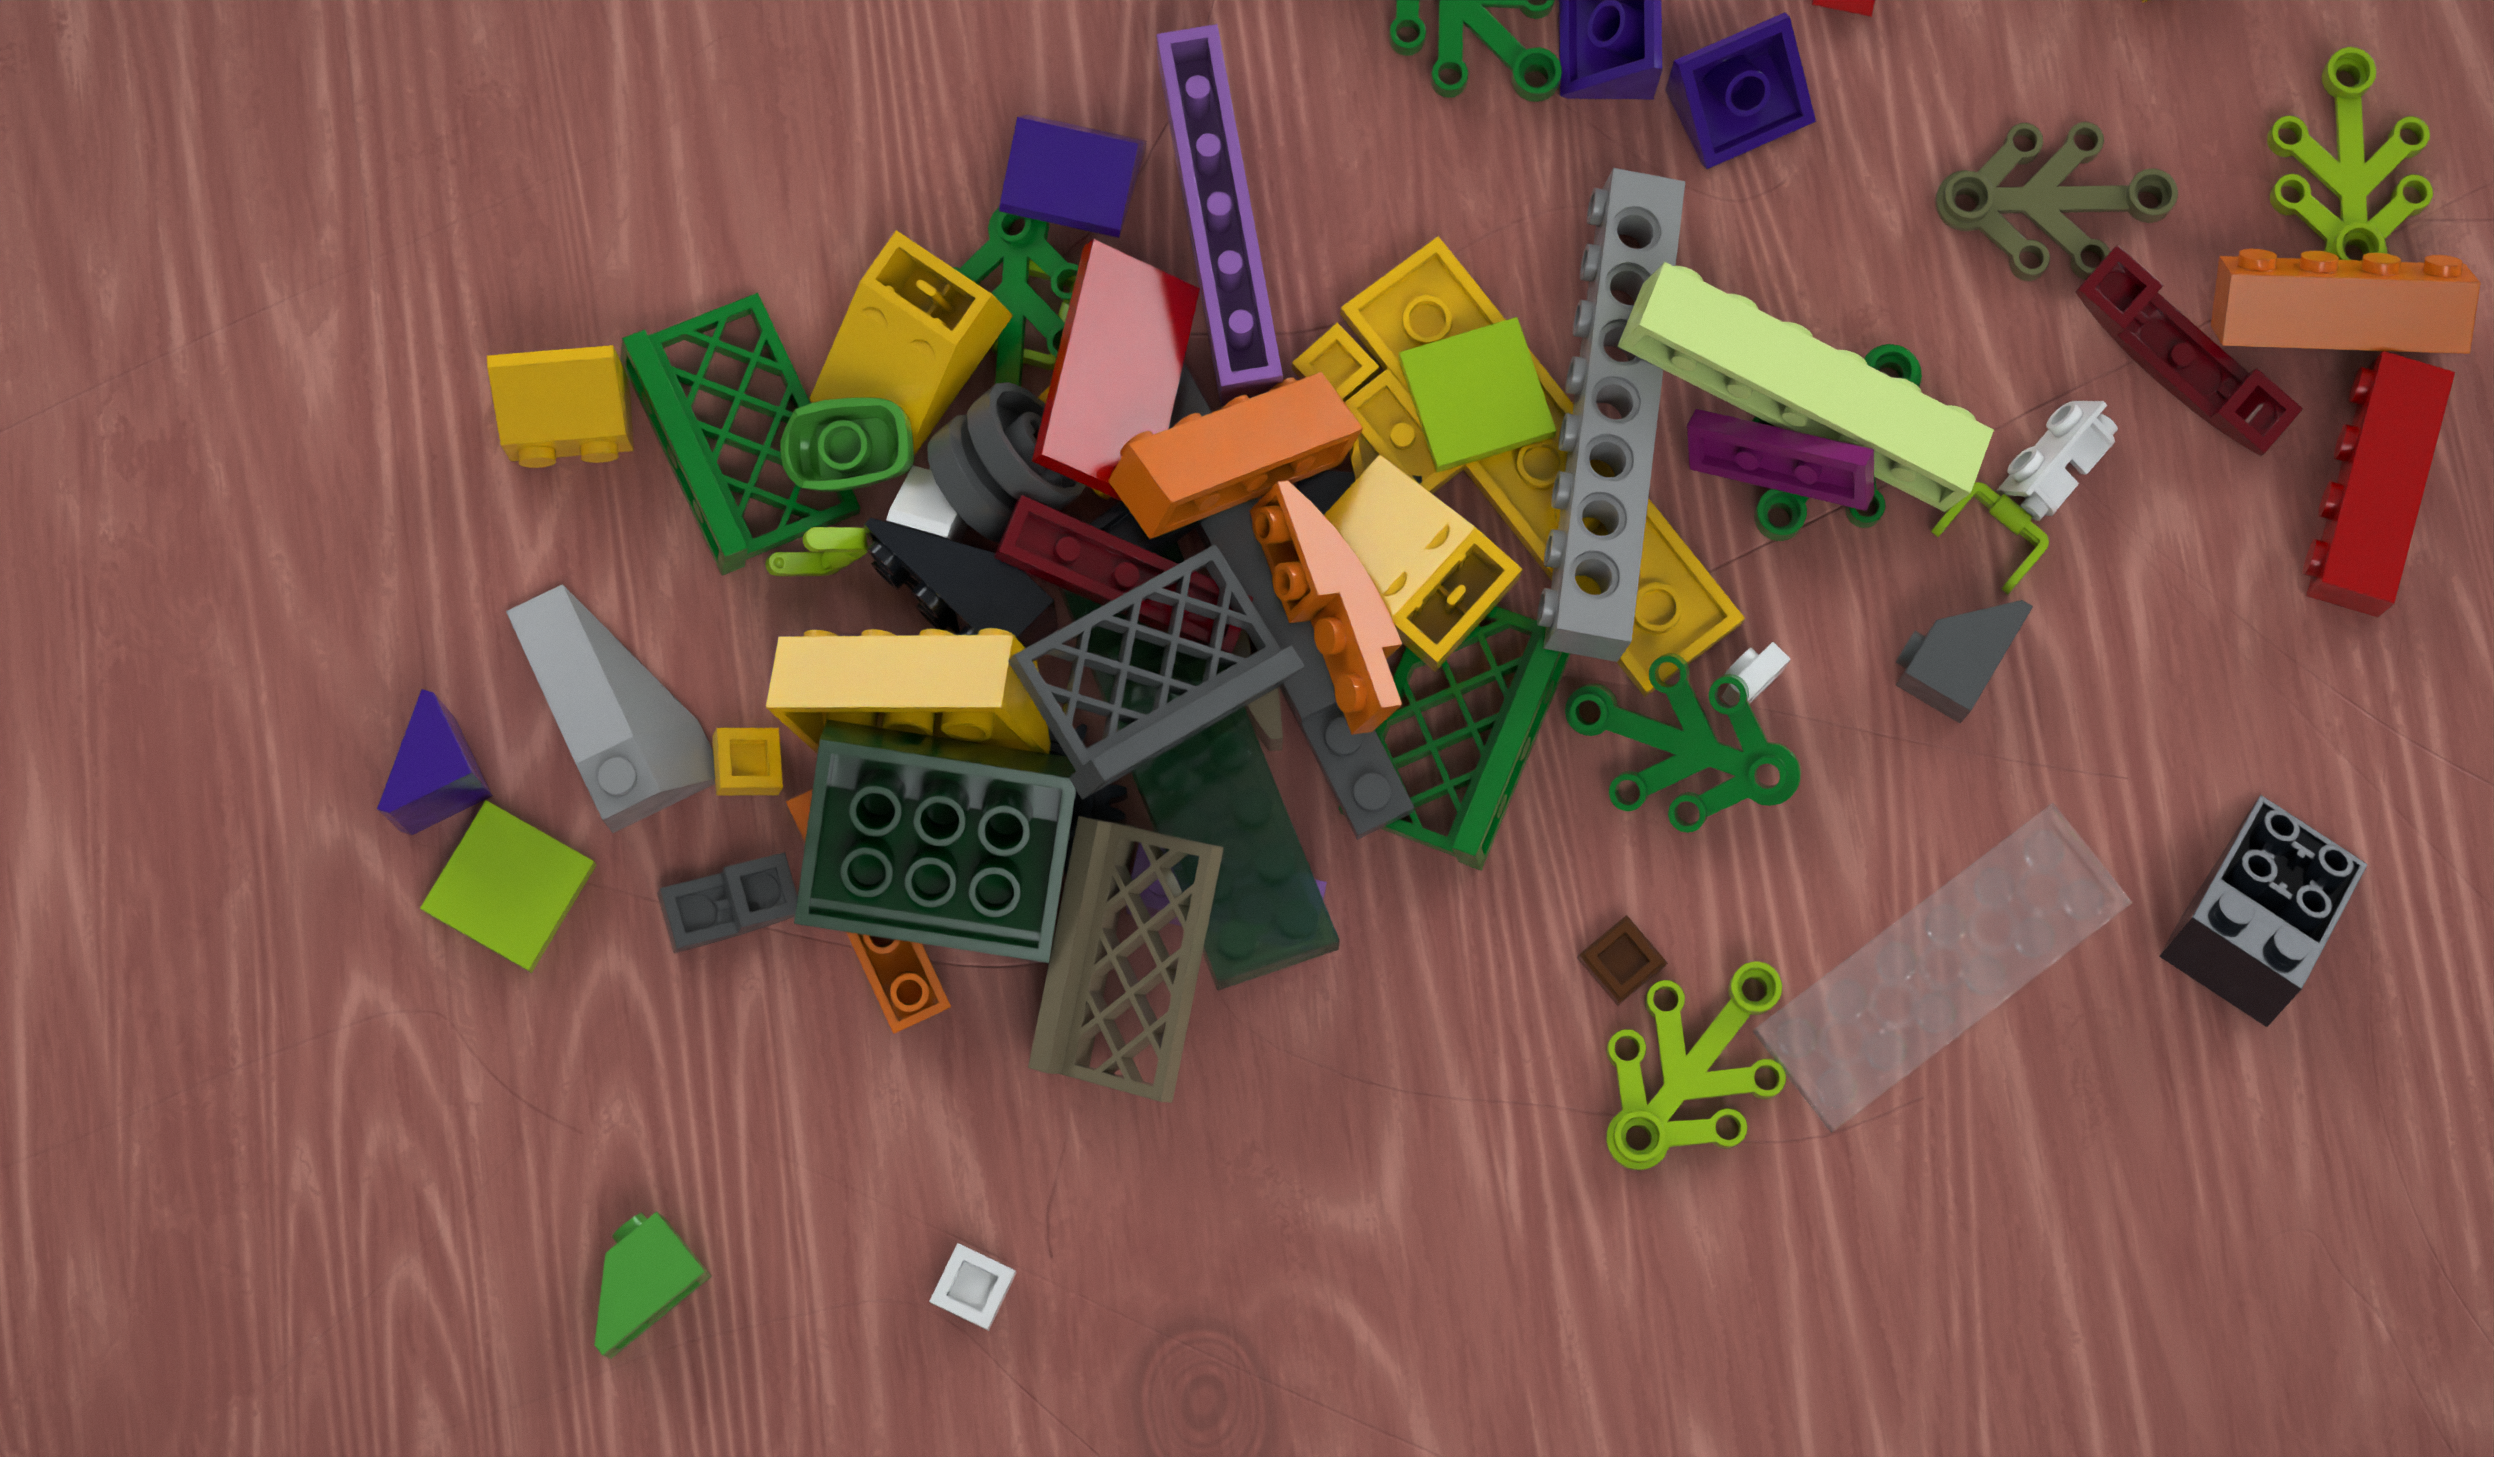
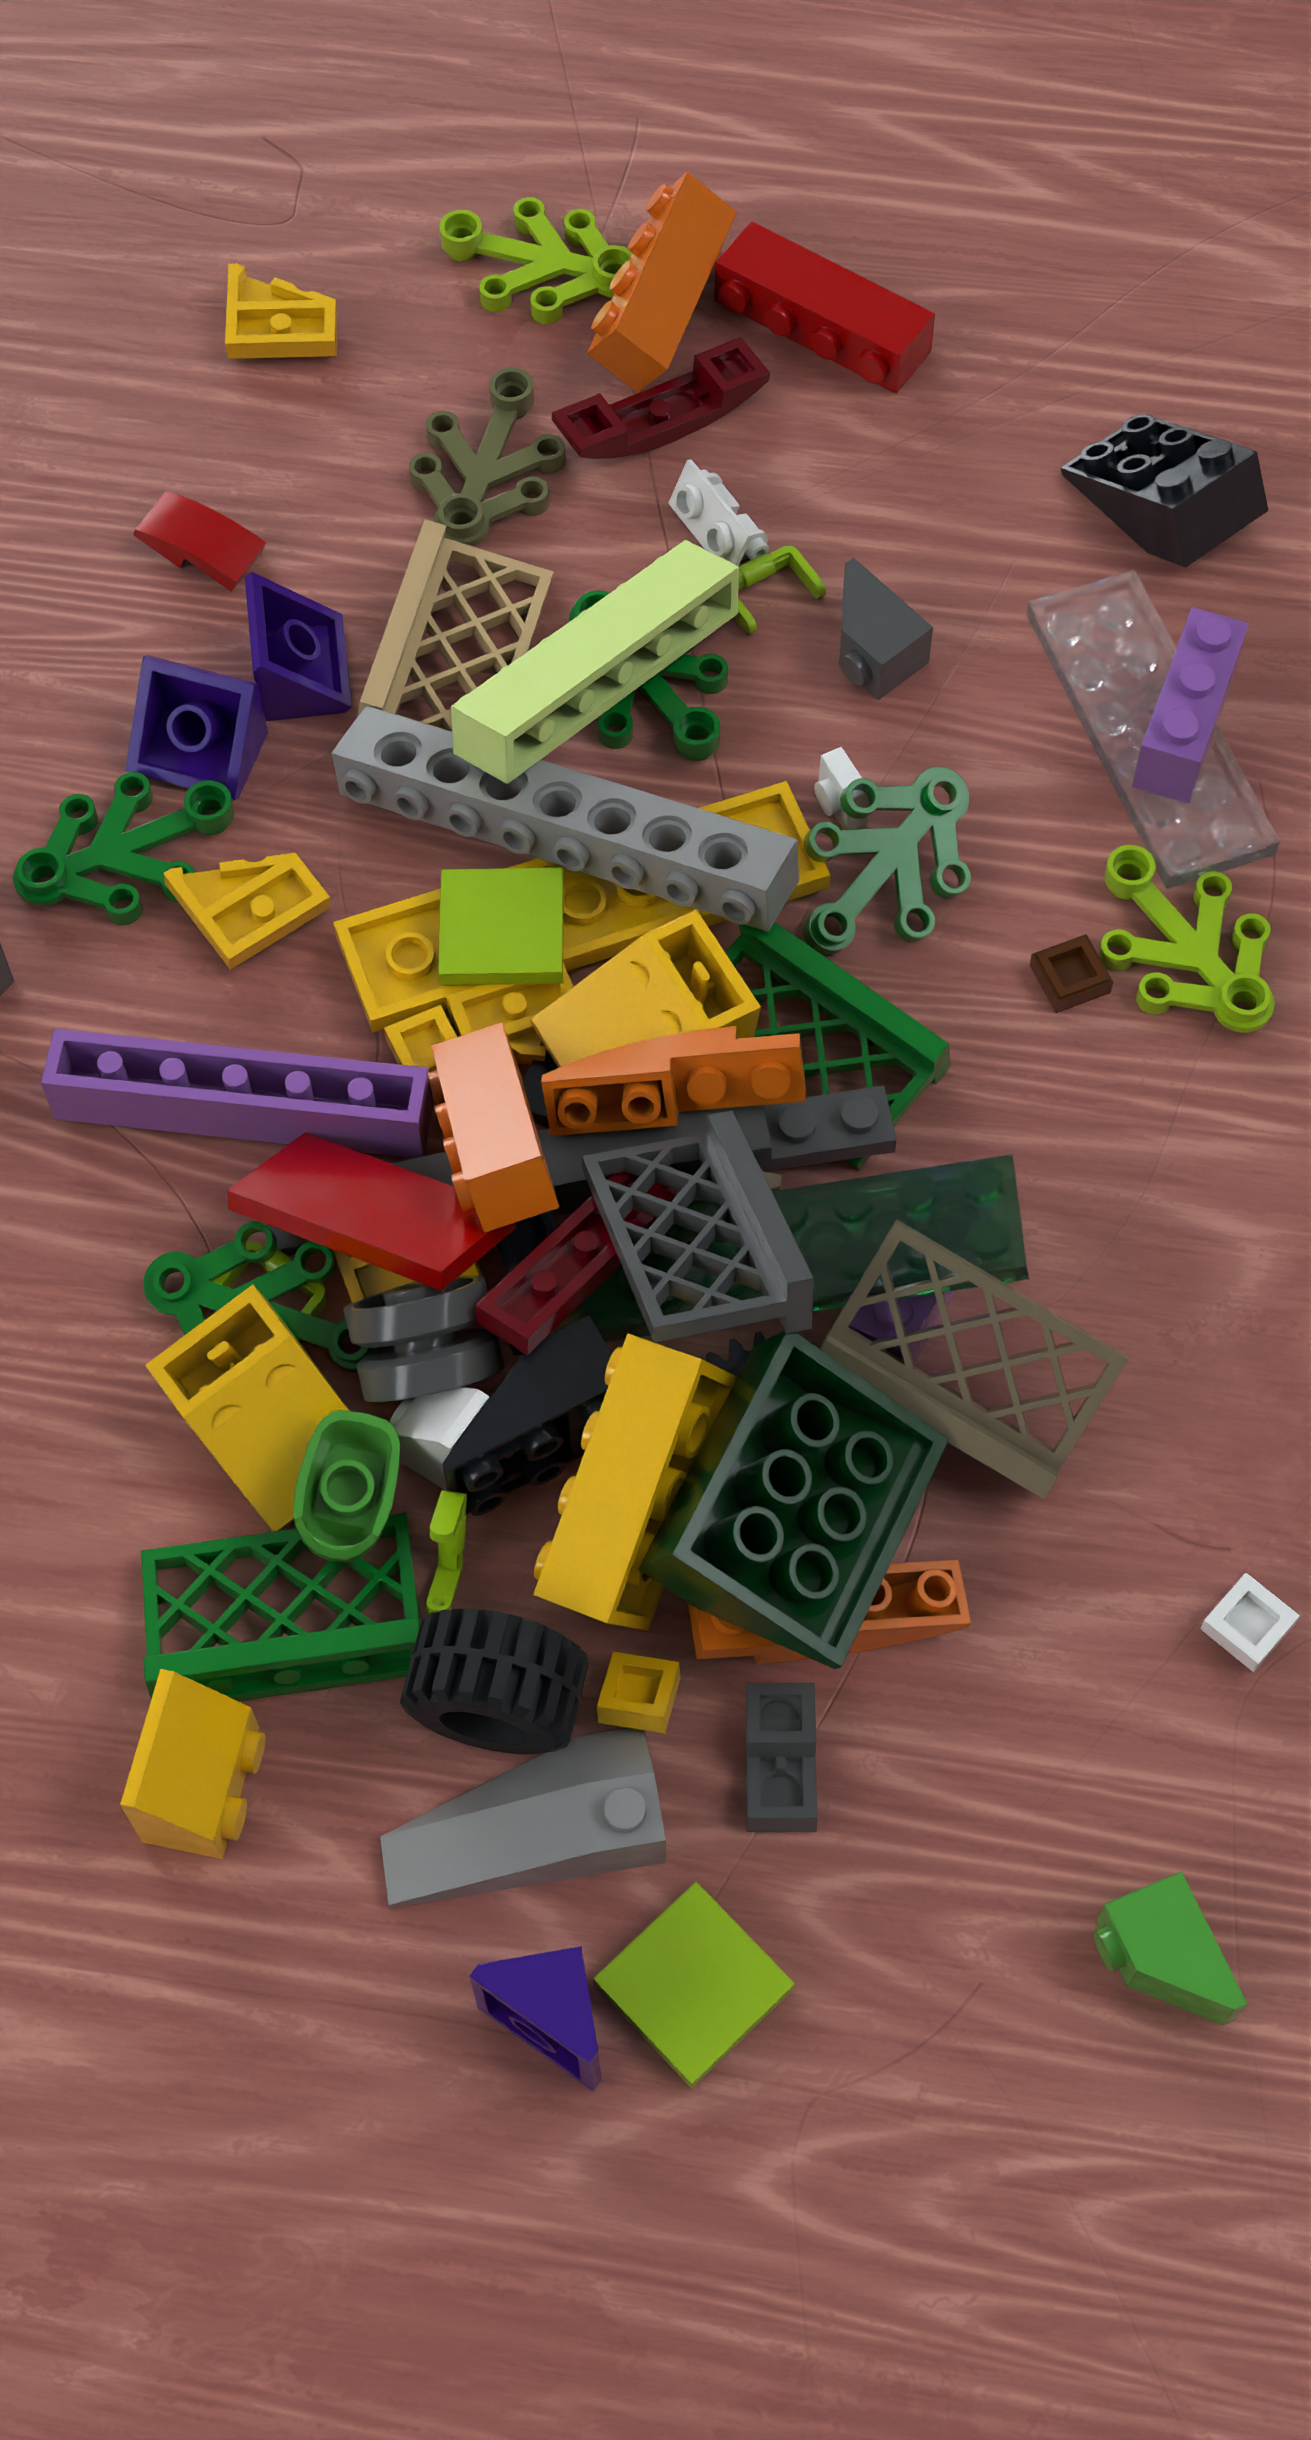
camera: 70 degrees left, 15 degrees down
dark purple slope [999,115,1147,238] -> none
magenta plate [1687,409,1874,511] -> none
none -> yellow wing [163,853,331,970]
none -> tan fence [358,519,554,732]
none -> black tyre [400,1608,589,1754]
none -> medium lavender brick [1132,607,1249,804]

